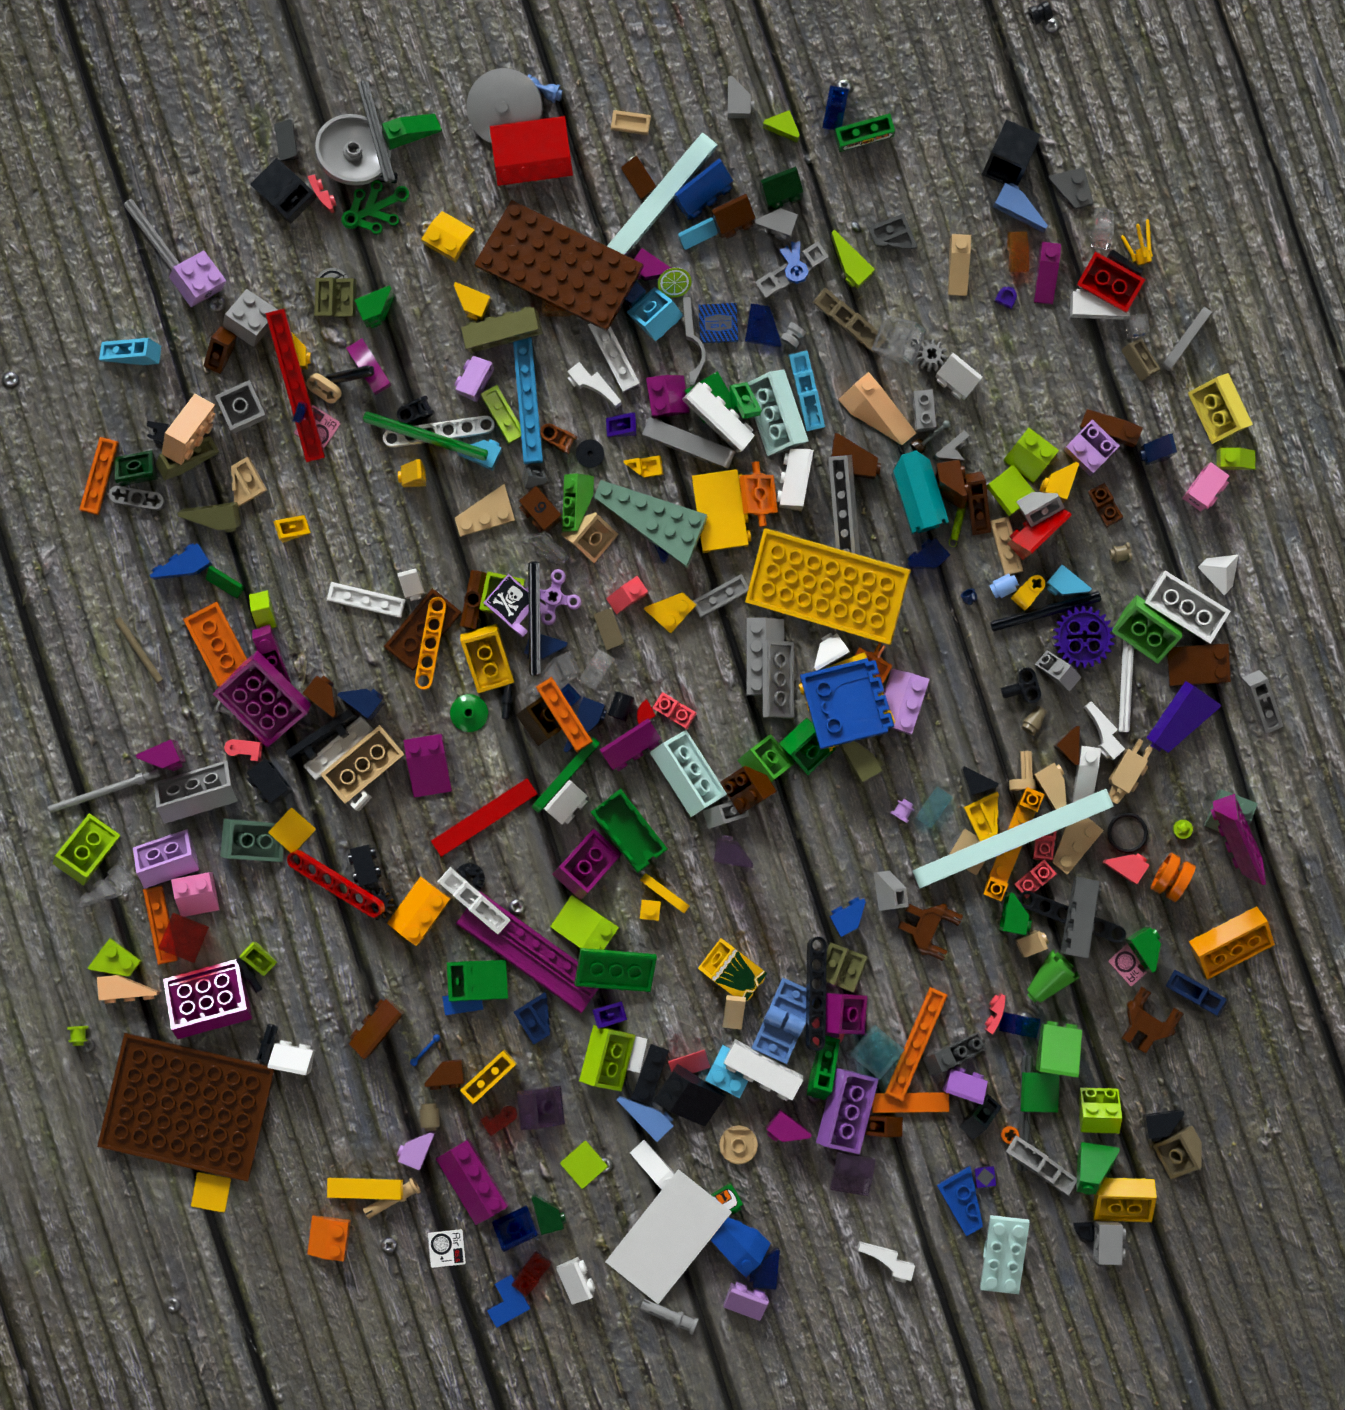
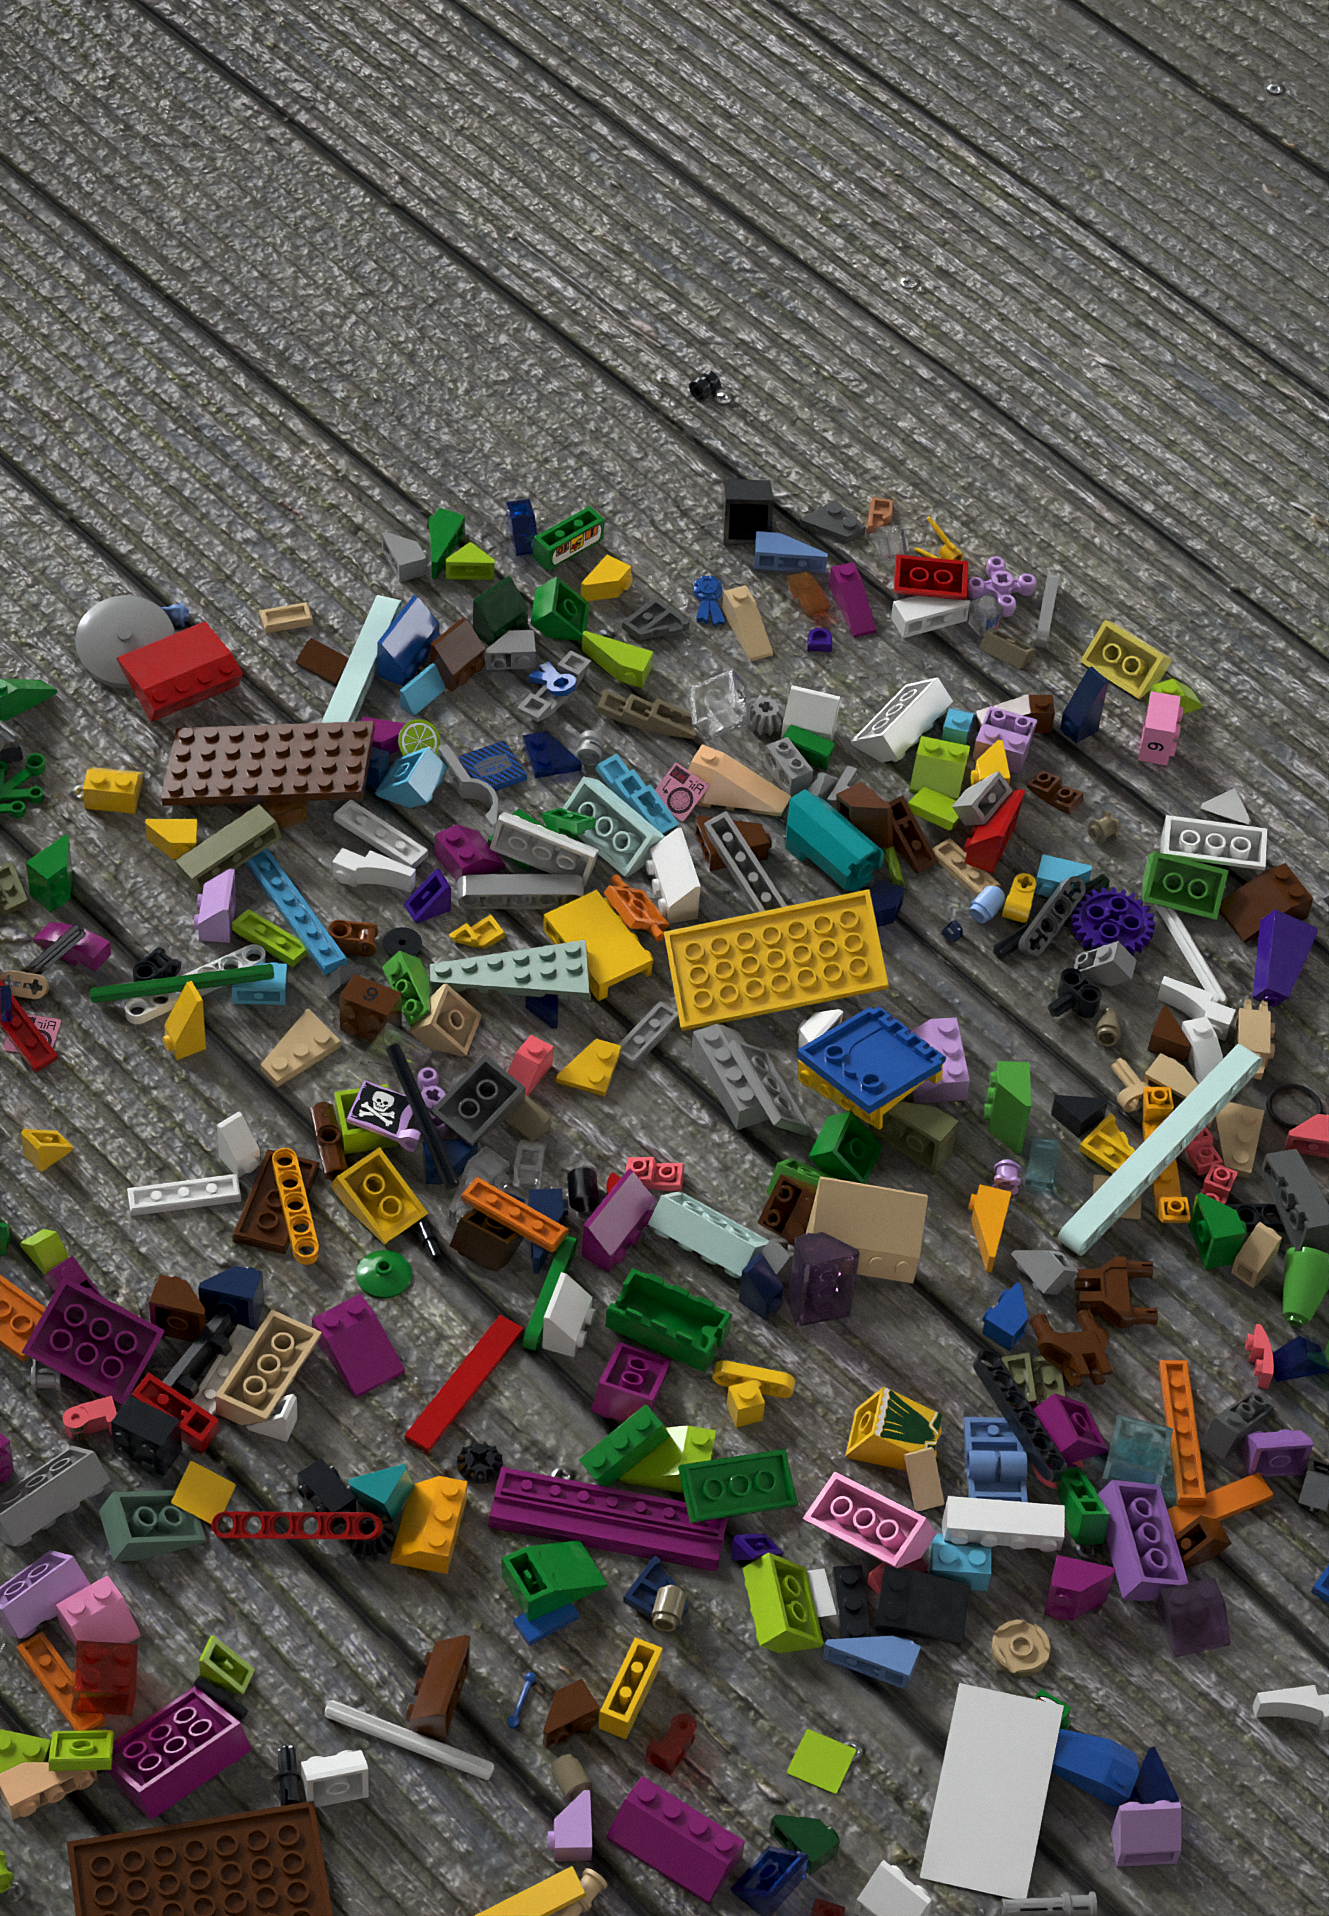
camera: 30 degrees left, 35 degrees down
white slope [438,867,510,934] -> none
clear purple slope [517,1085,565,1130] -> none
white slope [630,1140,675,1190] -> none
none -> lime tile [49,1730,114,1771]
none -> red slope [131,1372,219,1454]
none -> white axle [325,1700,494,1780]
none -> teal slope [348,1463,414,1521]
none -> green slope [427,507,465,580]
none -> dark grey slope [430,1054,526,1146]
none -> green slope [530,577,590,641]
none -> green brick [579,1404,671,1487]
none -> yellow slope [581,555,633,602]
none -> dark tan brick [651,1585,687,1632]
none -> clear pink sticker [655,762,709,821]
none -> blue piece [693,575,725,627]
none -> dark blue slope [738,1253,784,1320]
none -> green slope [783,725,834,770]
none -> tan slope [801,1176,928,1284]
none -> bright pink slope [803,1472,937,1569]
none -> light grey slope [807,773,839,802]
none -> white slope [851,678,953,762]
none -> nougat tile [866,497,894,534]
none -> medium azure slope [941,708,976,745]
none -> lavender gear [967,556,1037,617]
none -> light orange slope [968,1184,1012,1273]
none -> bright green slope [983,1061,1031,1154]
none -> dark grey beam [1018,876,1086,957]
none -> reddish brown connector [1029,1309,1113,1388]

